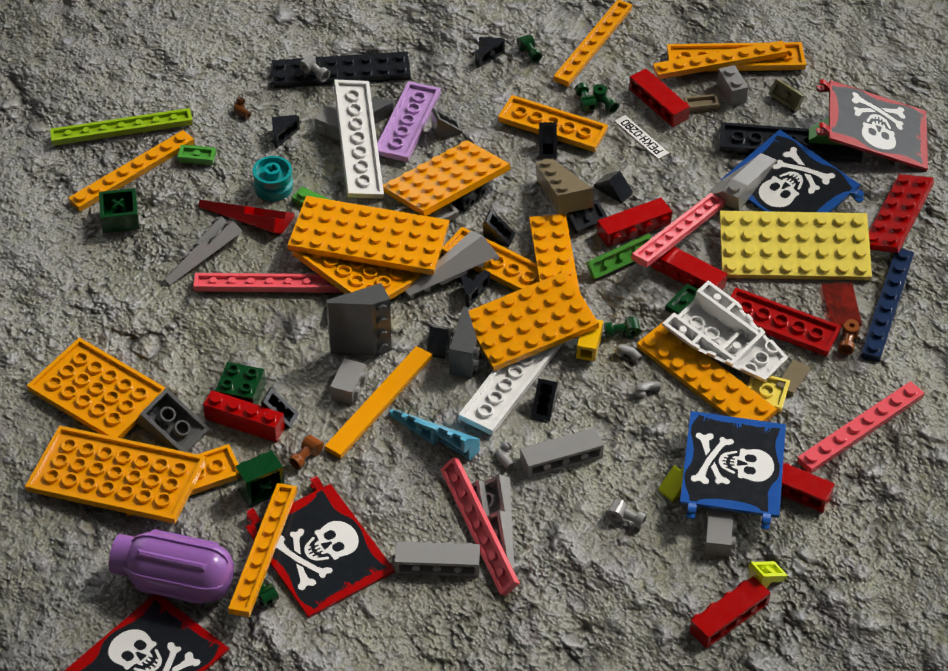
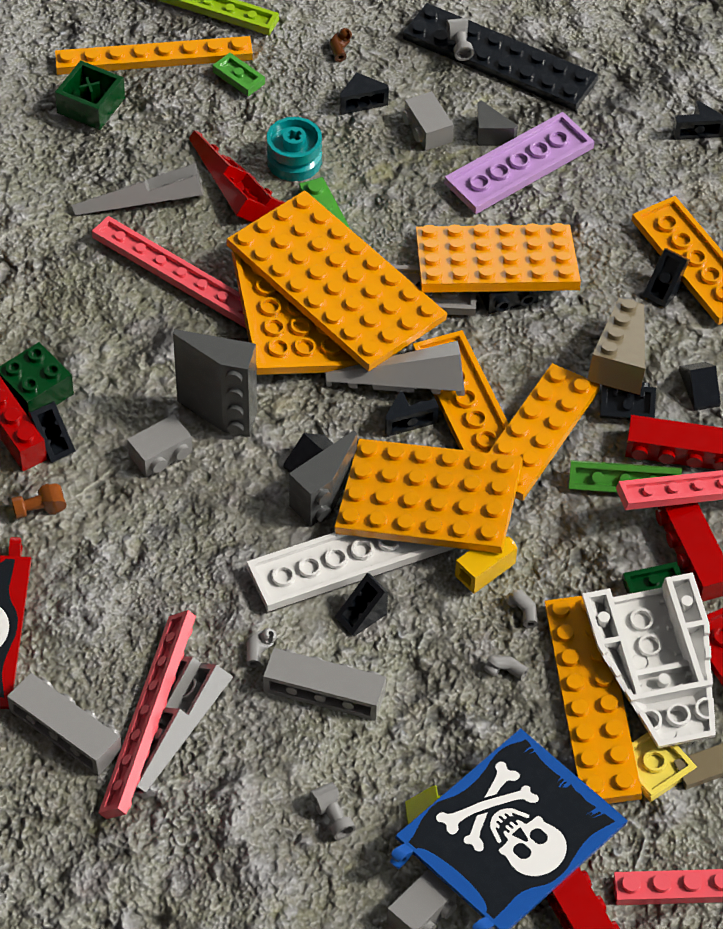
camera: 35 degrees right, 5 degrees up
light orange tile [325,346,432,459] -> none
white plate [333,80,384,199] -> none
medium azure wedge [389,409,480,461] -> none
dark grey slope [431,108,463,140] -> none
black slope [483,209,516,247] -> none
dark green leg [604,316,641,338] -> none

